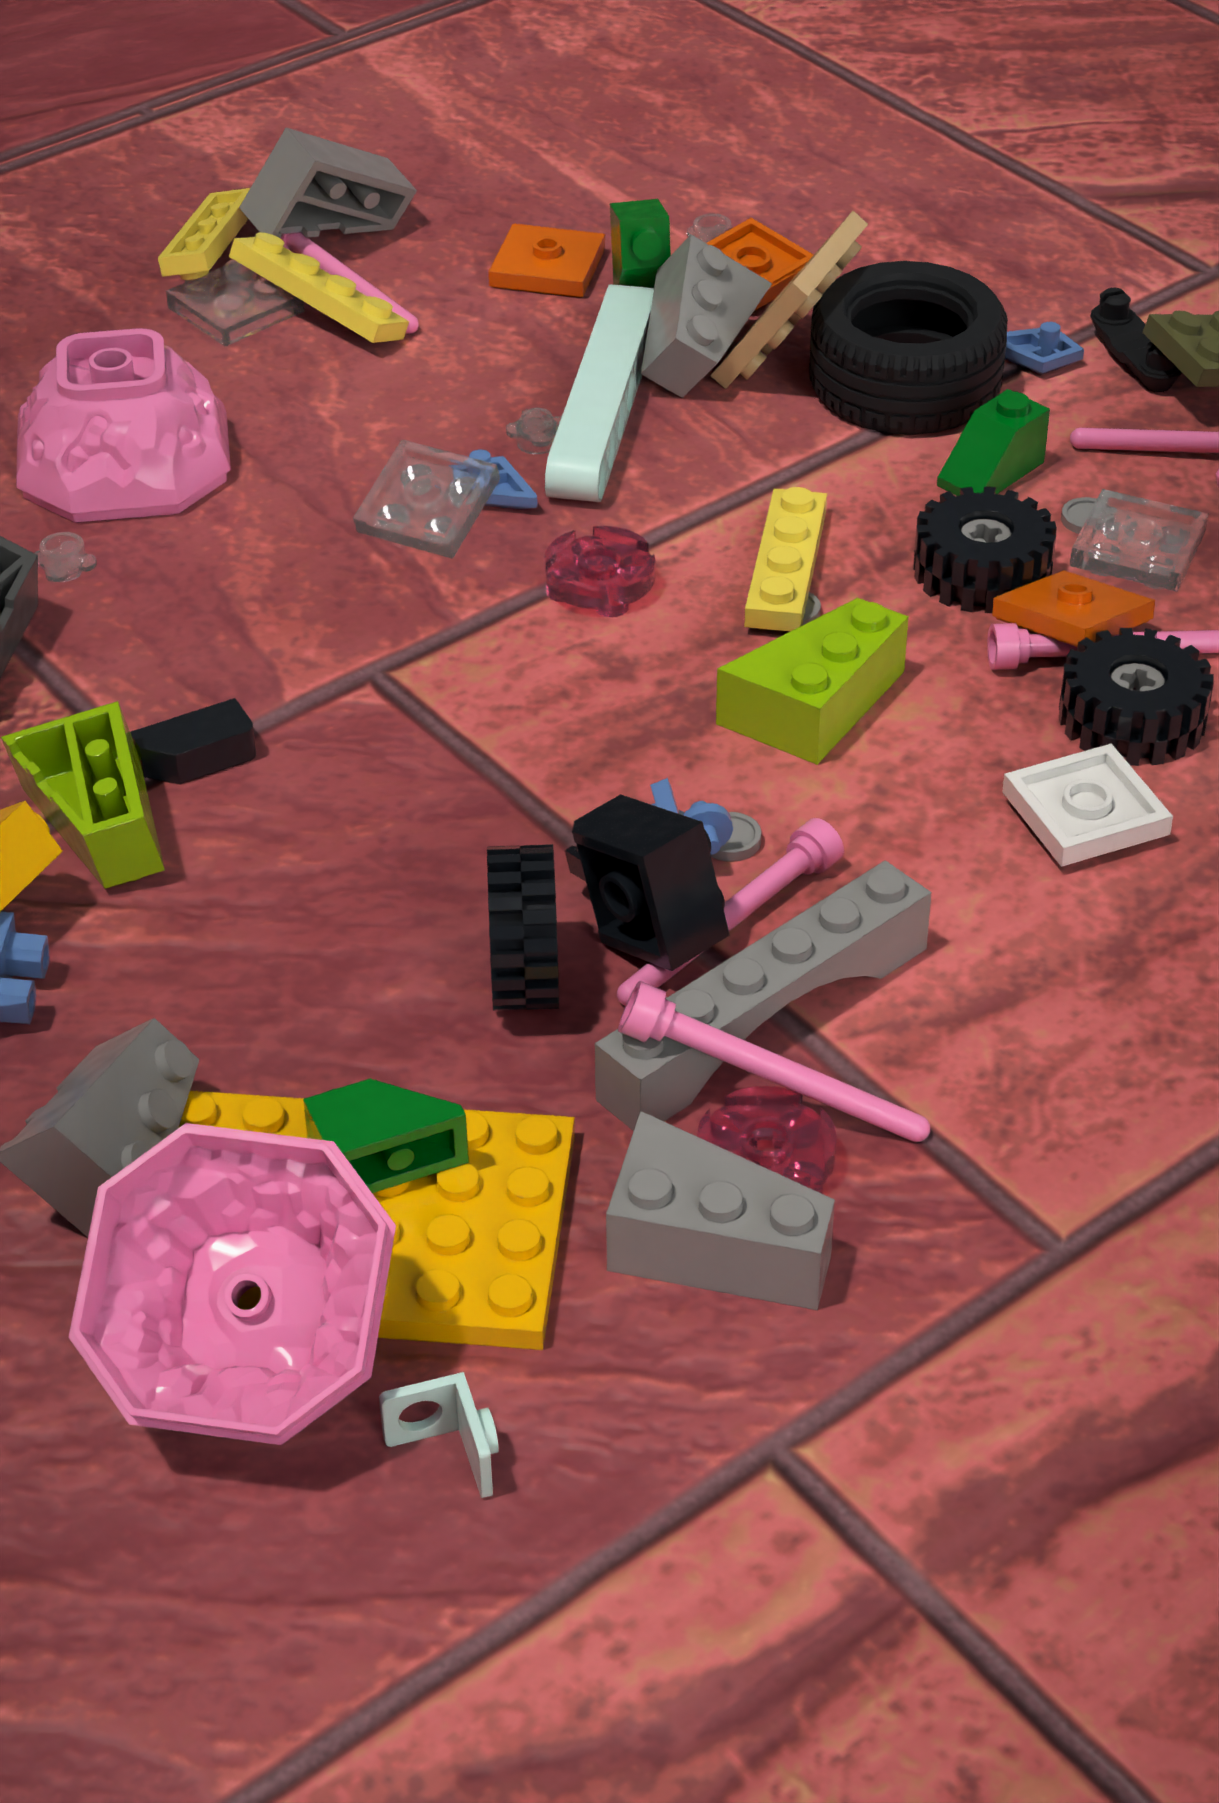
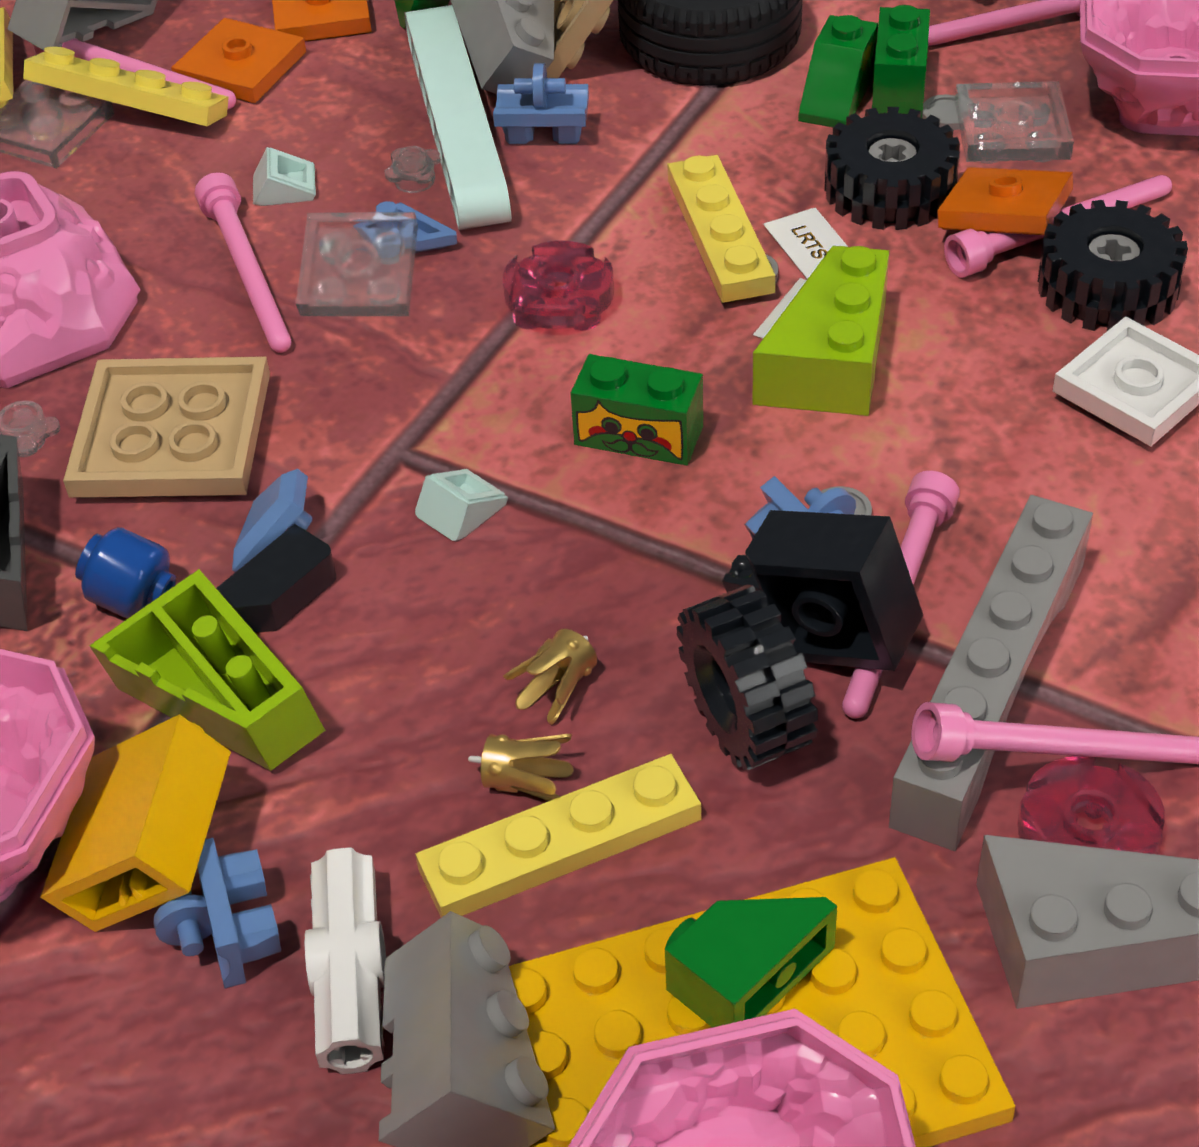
camera: 20 degrees left, 5 degrees up
none -> tan plate [63,356,270,498]
none -> blue head [75,527,176,618]
none -> orange plate [171,17,307,103]
none -> bright pink piece [195,173,291,353]
none -> medium blue piece [232,469,312,572]
none -> light aqua slope [253,147,316,206]
none -> white piece [305,847,386,1074]
none -> light aqua slope [415,469,508,541]
none -> light yellow plate [415,754,702,918]
none -> pearl gold piece [468,734,574,801]
none -> medium blue hips [493,63,589,144]
none -> pearl gold piece [503,629,597,725]
none -> green brick [570,354,703,466]
none -> white sticker [763,208,848,279]
none -> green brick [872,5,930,118]

